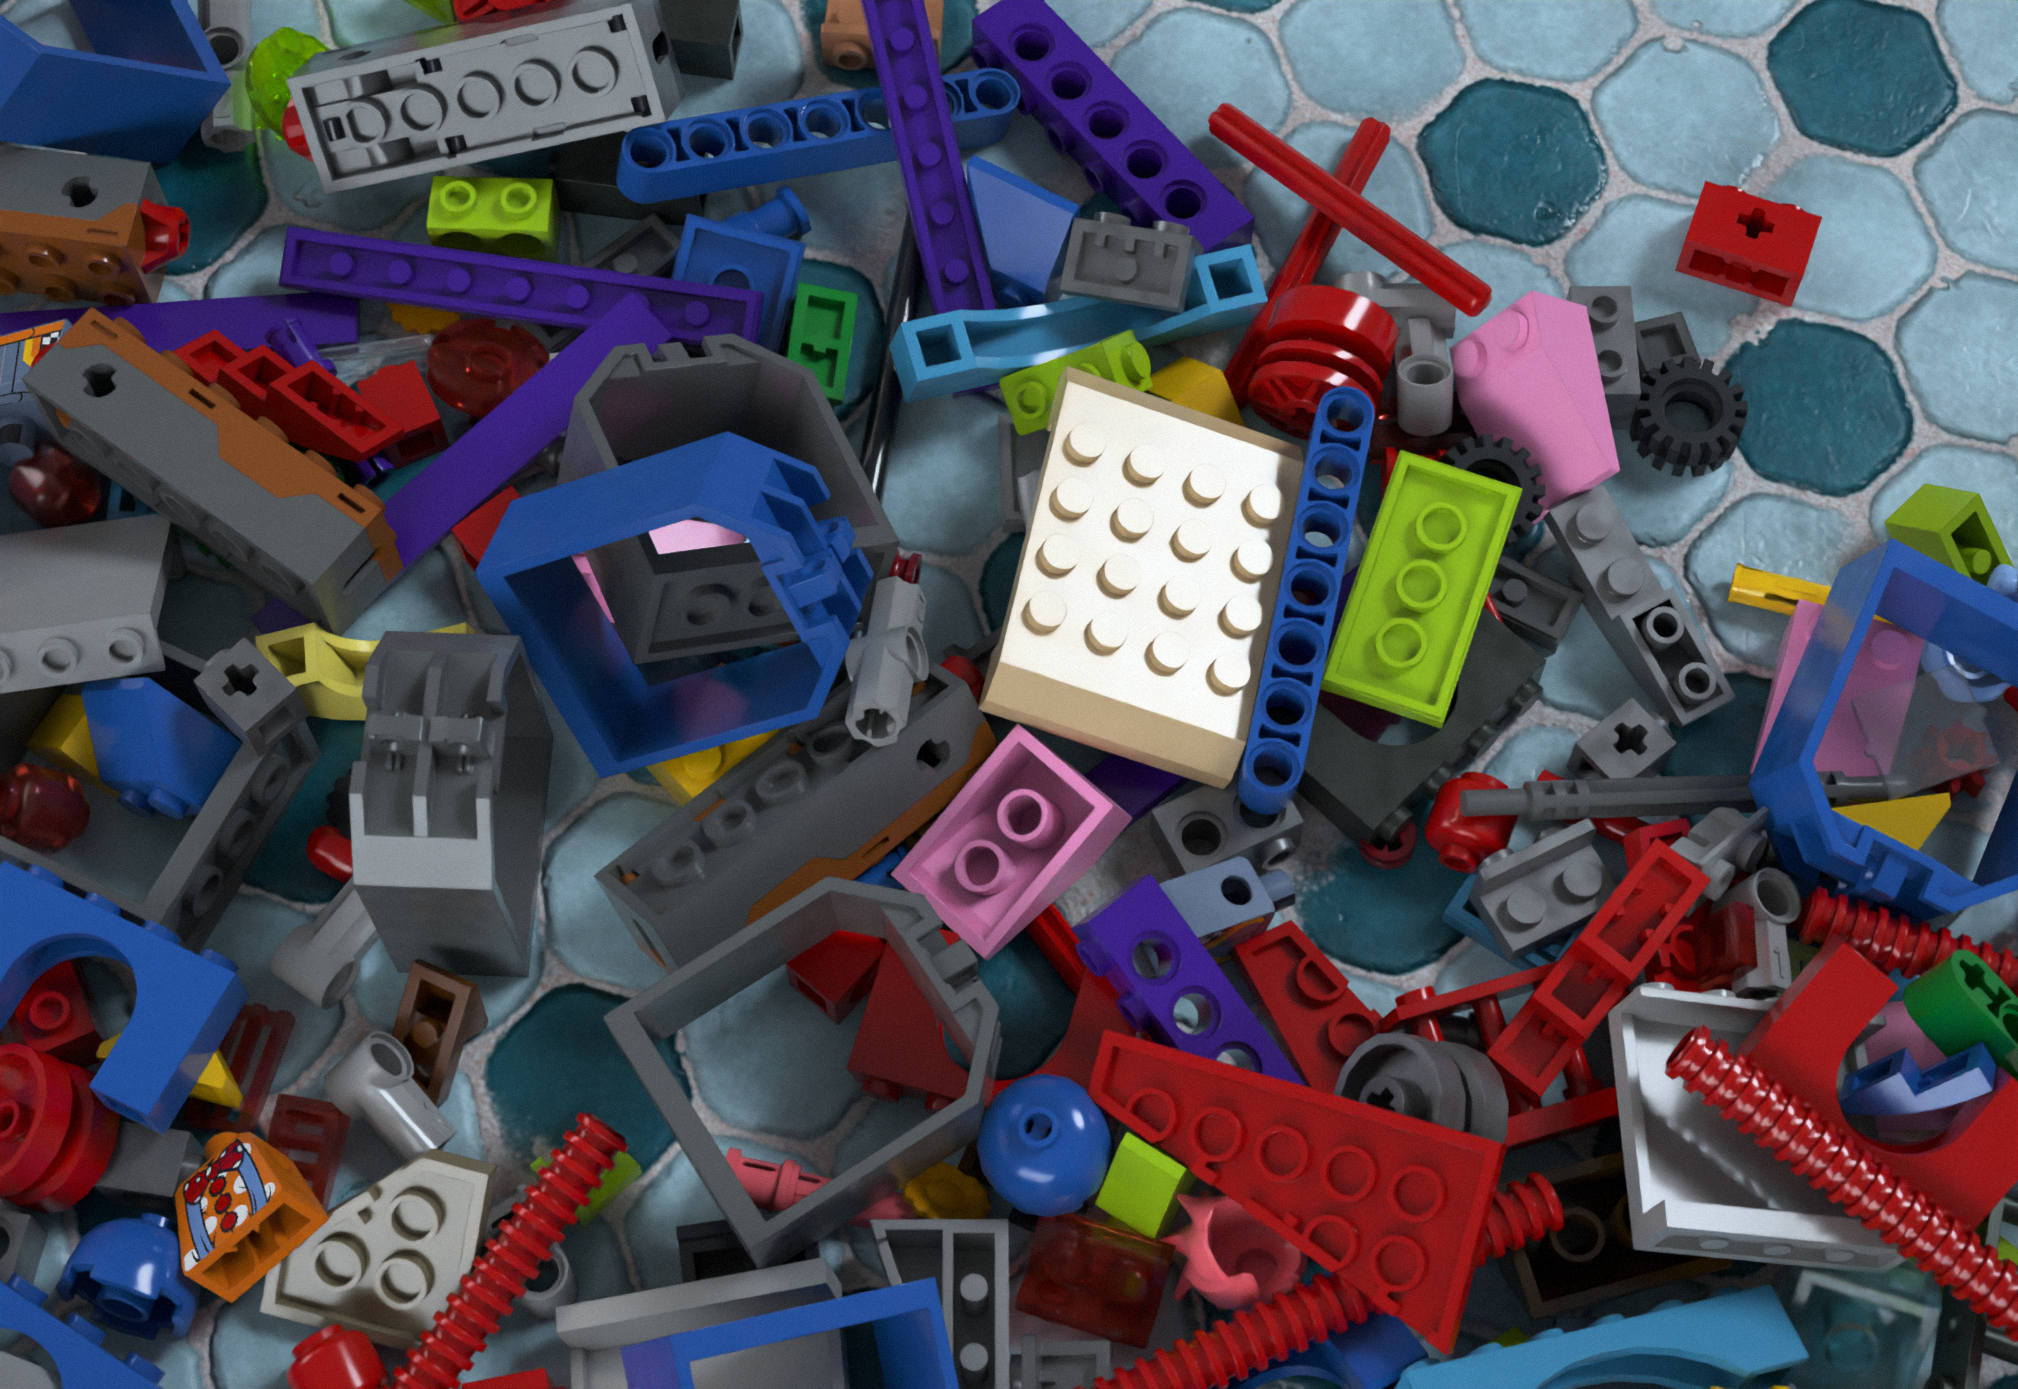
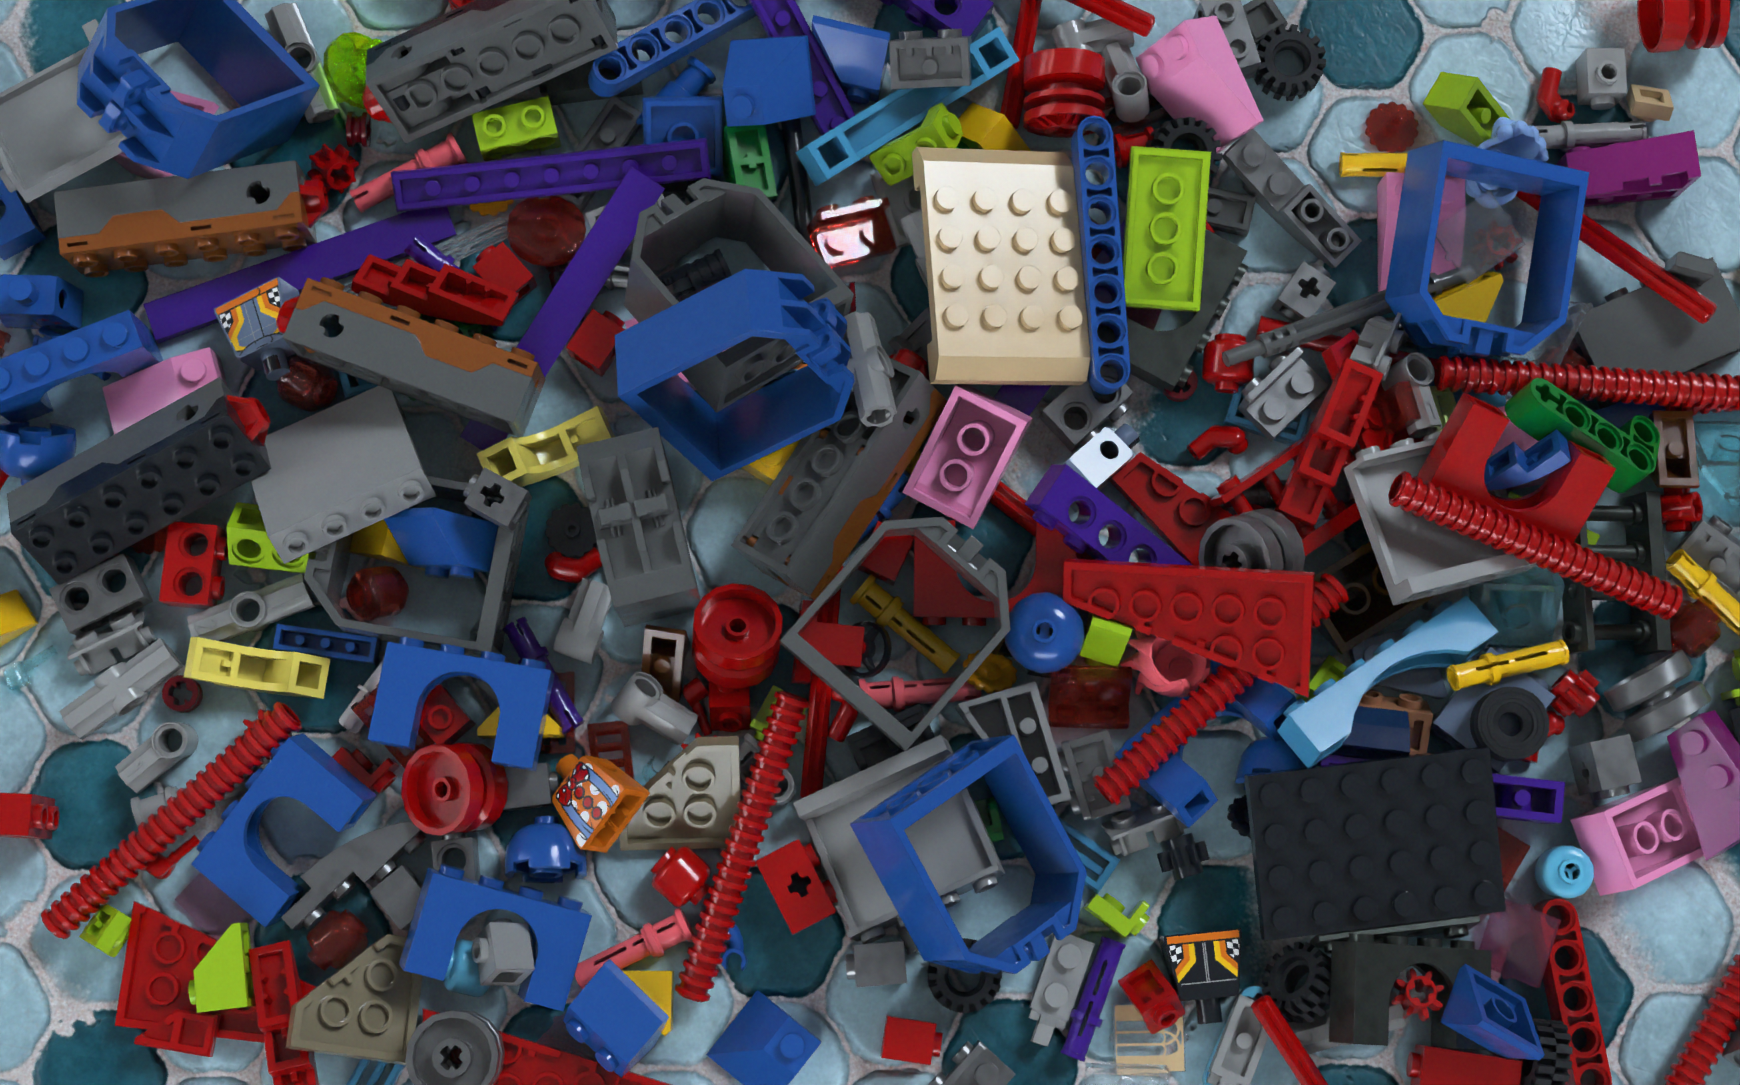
camera: 25 degrees left, 15 degrees up
none -> red gear [307,144,359,194]
none -> dark red bush [346,111,372,147]
none -> coral pin [349,132,468,213]
none -> dark purple pin [503,617,585,734]
none -> red hand [682,678,712,737]
none -> red wheel [692,583,783,689]
none -> red bracket [709,681,751,732]
none -> blue slope [722,35,816,127]
none -> red piece [791,600,892,685]
none -> red axle [800,565,843,798]
none -> clear red bracket [807,195,897,268]
none -> red arm [828,690,858,743]
none -> yellow pin [849,574,961,674]
none -> red arm [1187,425,1248,461]
none -> clear red piece [1365,101,1419,153]

